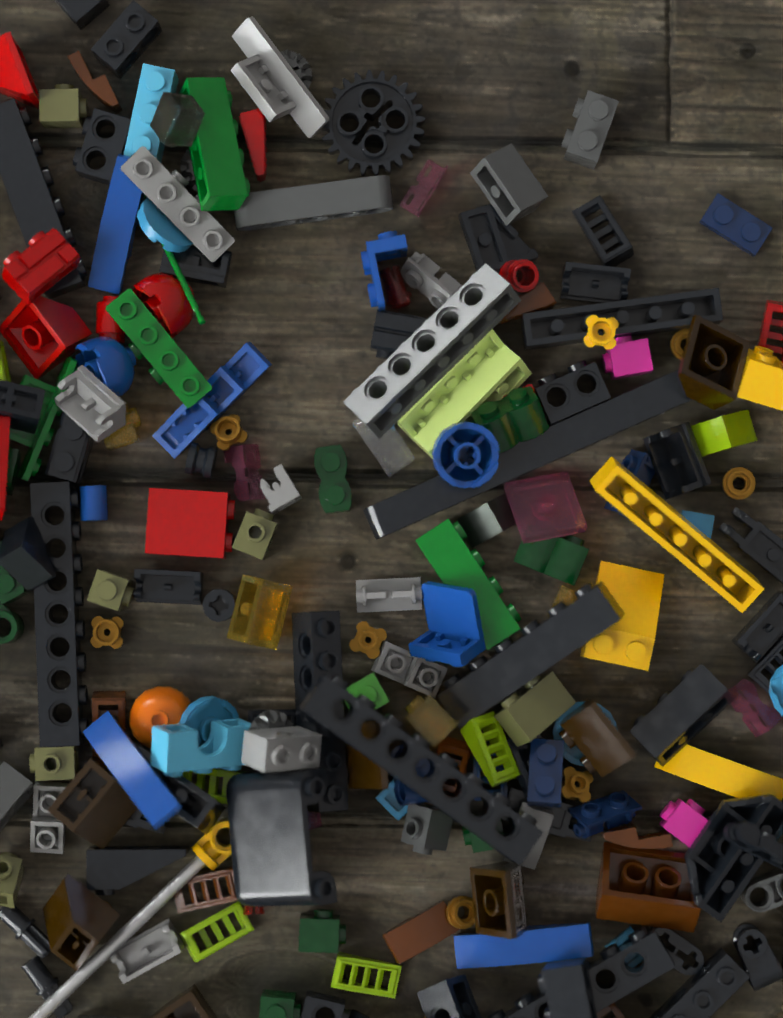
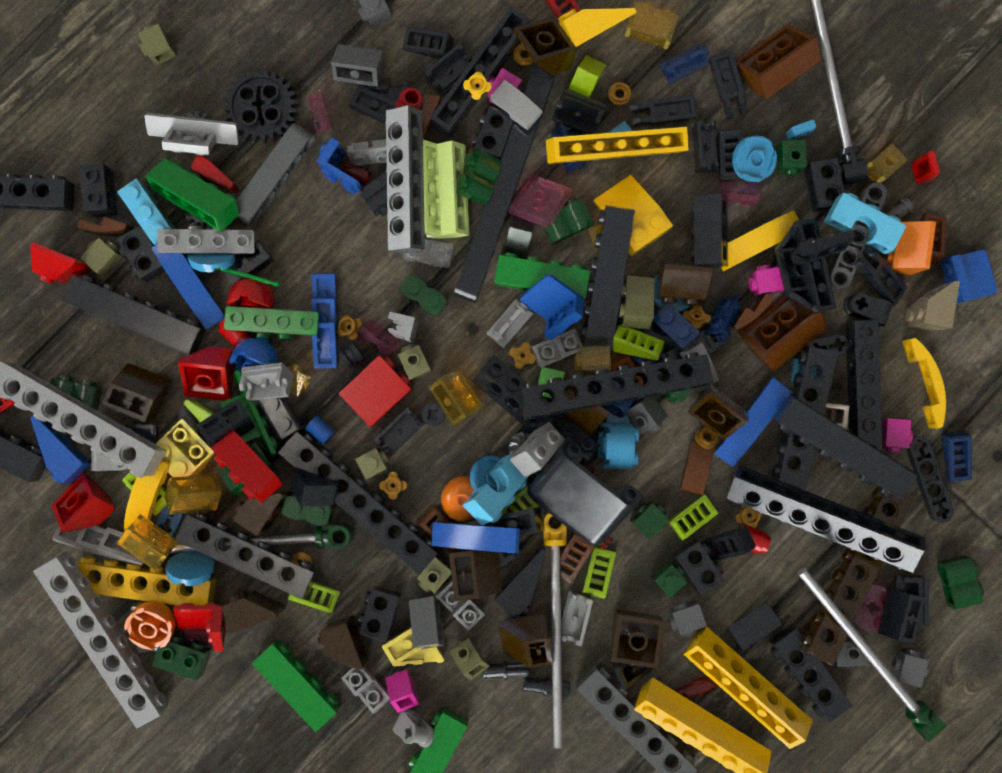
camera: 40 degrees left, 0 degrees up
red brick [2,228,80,306] -> none
clear smoke brick [150,92,205,147] -> none
blue cylinder [432,421,500,488] -> none
none -> light grey slope [490,80,542,130]
none -> dark azure brick [598,422,639,470]

